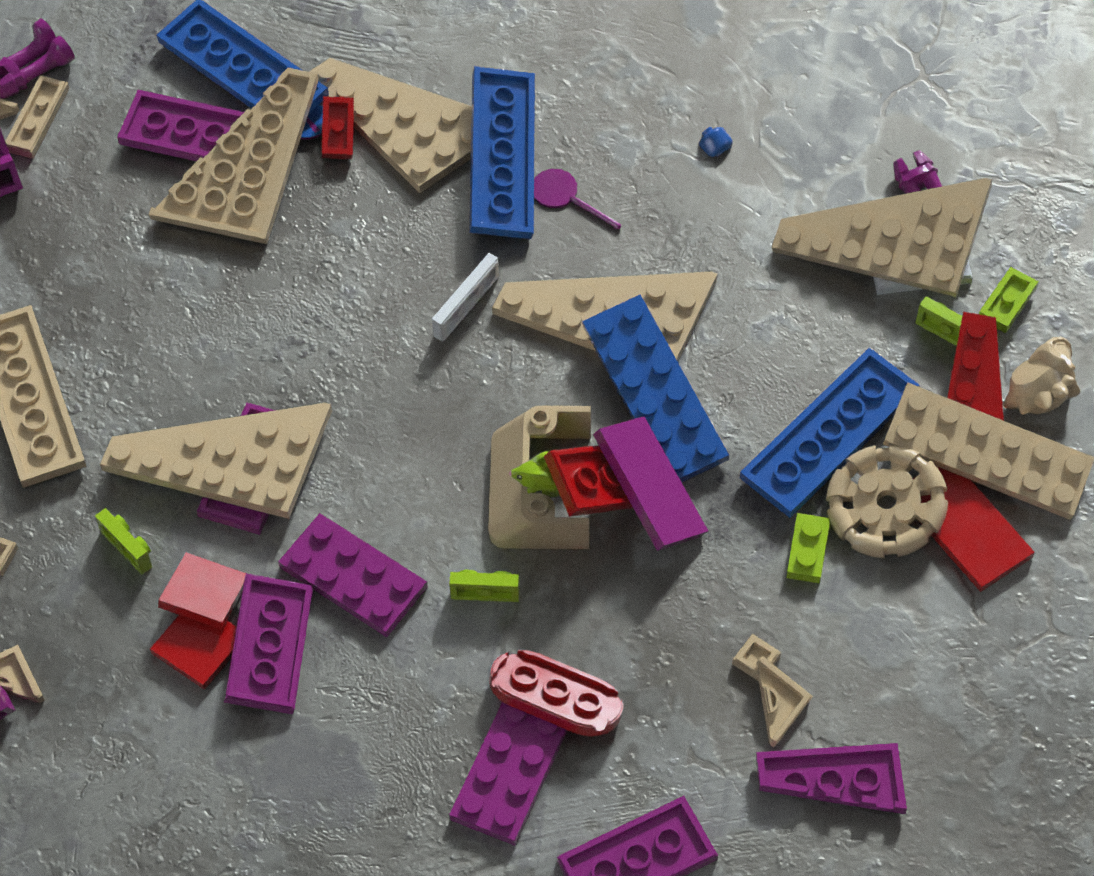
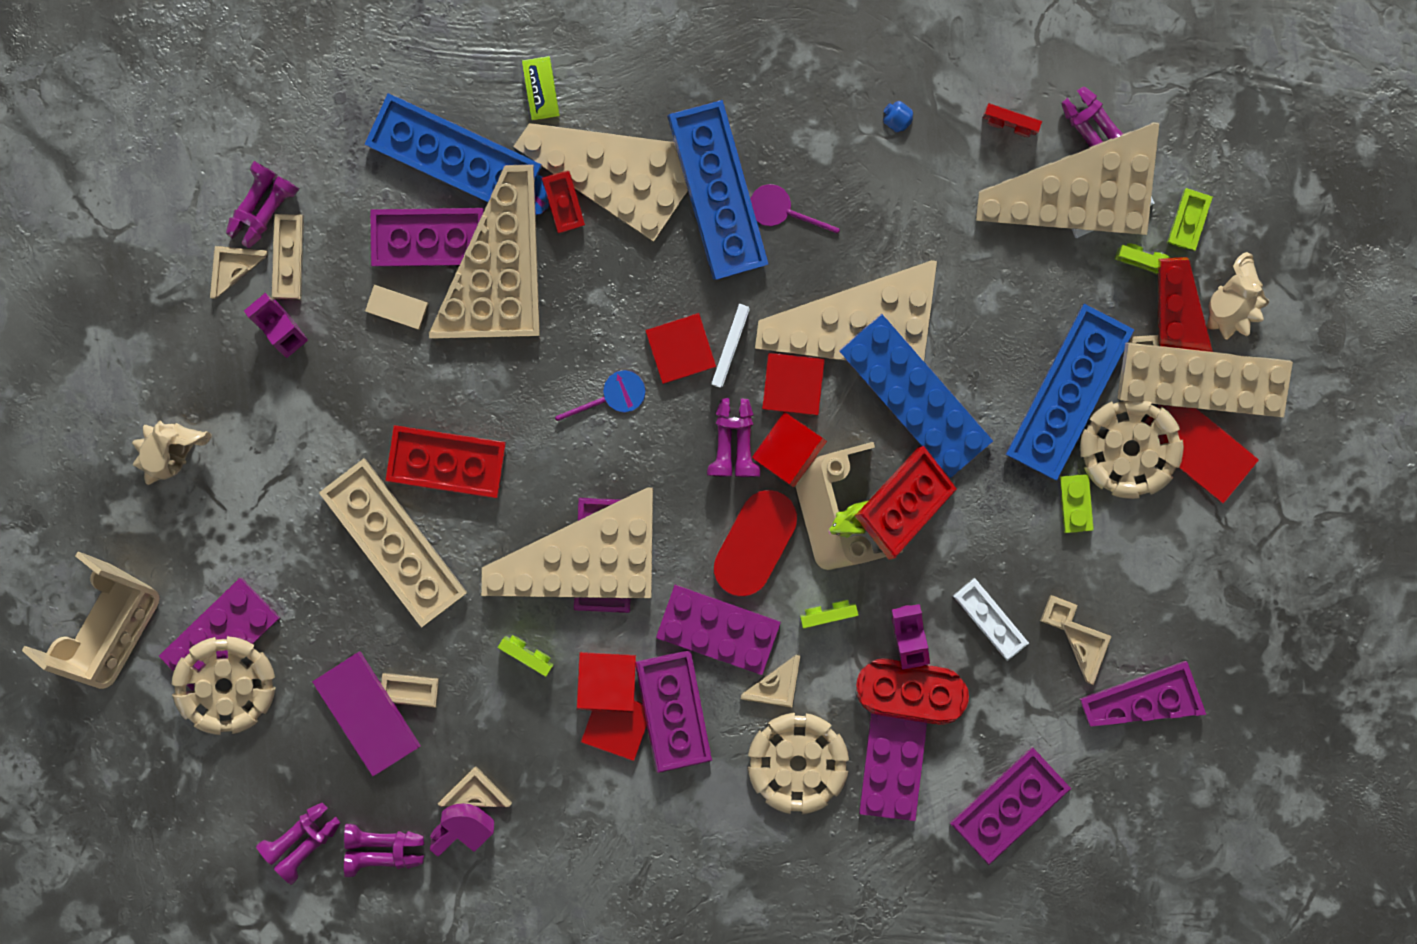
camera: 15 degrees left, 30 degrees up
magenta tile [593,417,708,551] -> none
none -> tan tile [365,285,429,330]
none -> red plate [385,425,506,498]
none -> lime slope [522,56,560,120]
none -> blue piece [555,370,645,421]
none -> red tile [645,313,716,384]
none -> magenta piece [707,398,760,477]
none -> red tile [714,490,797,596]
none -> tan tile [741,655,800,707]
none -> tan plate [747,713,849,814]
none -> red tile [752,412,827,487]
none -> red tile [762,353,825,415]
none -> magenta brick [891,604,930,670]
none -> white tile [953,578,1029,661]
none -> red plate [982,103,1042,138]

